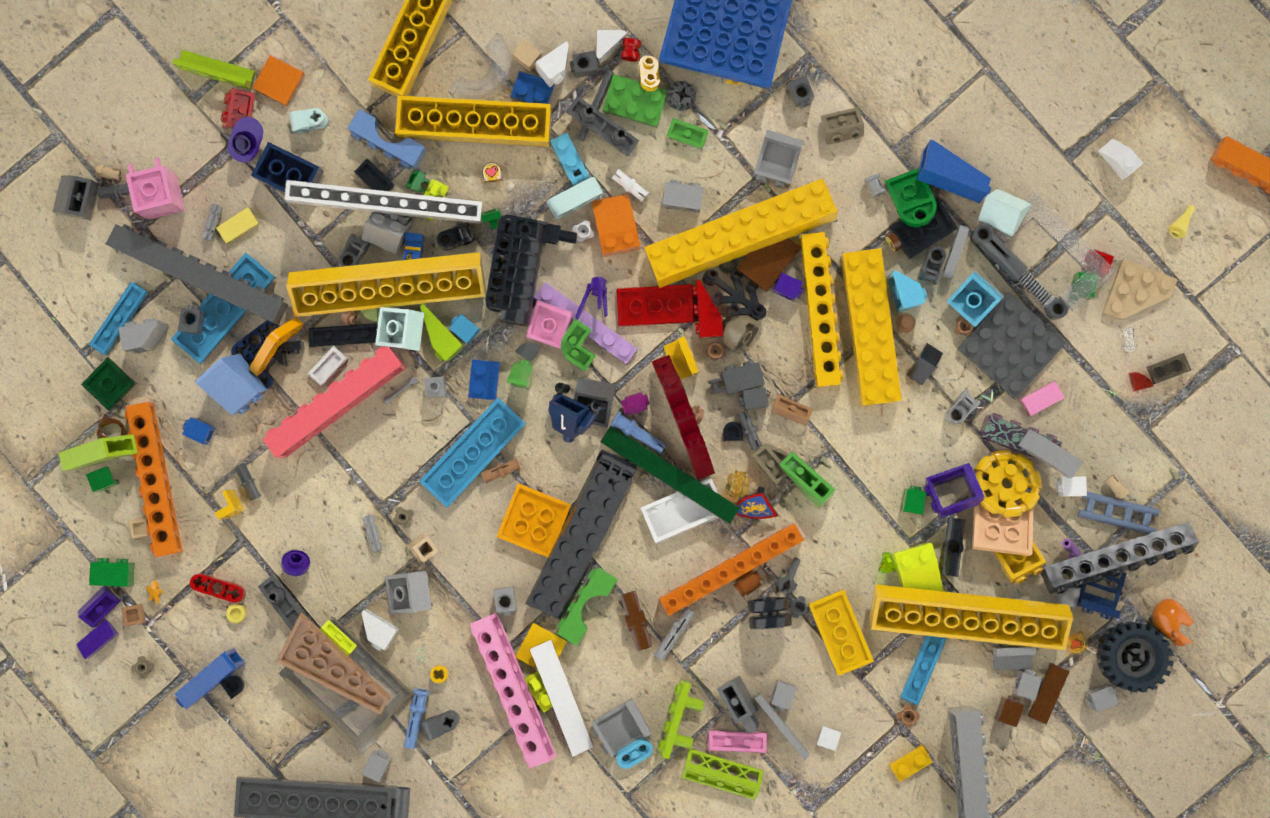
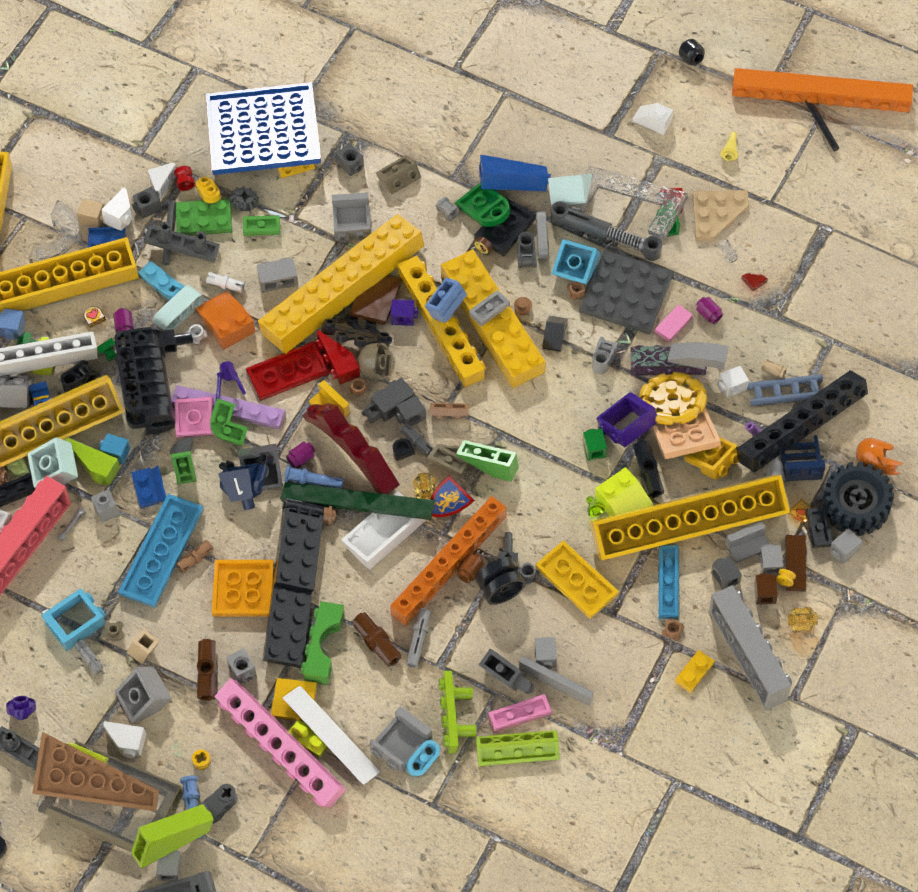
camera: 25 degrees left, 25 degrees down
white tile [816,726,841,751] -> none
medium azure slope [887,271,927,313] -> none
clear smoke plate [1146,353,1191,385] -> none
none -> medium azure window [41,588,106,651]
none -> magenta brick [113,308,134,333]
none -> lime slope [131,804,214,868]
none -> reddish brown piece [197,639,217,701]
none -> medium nougat plate [323,506,336,525]
none -> medium blue brick [425,277,467,323]
none -> light grey plate [469,290,510,327]
none -> black head [679,39,705,65]
none -> magenta brick [696,297,724,324]
none -> dark grey brick [711,556,742,590]
none -> yellow bush [776,569,796,587]
none -> clear yellow piece [788,607,818,632]
none -> black plate [805,507,833,548]

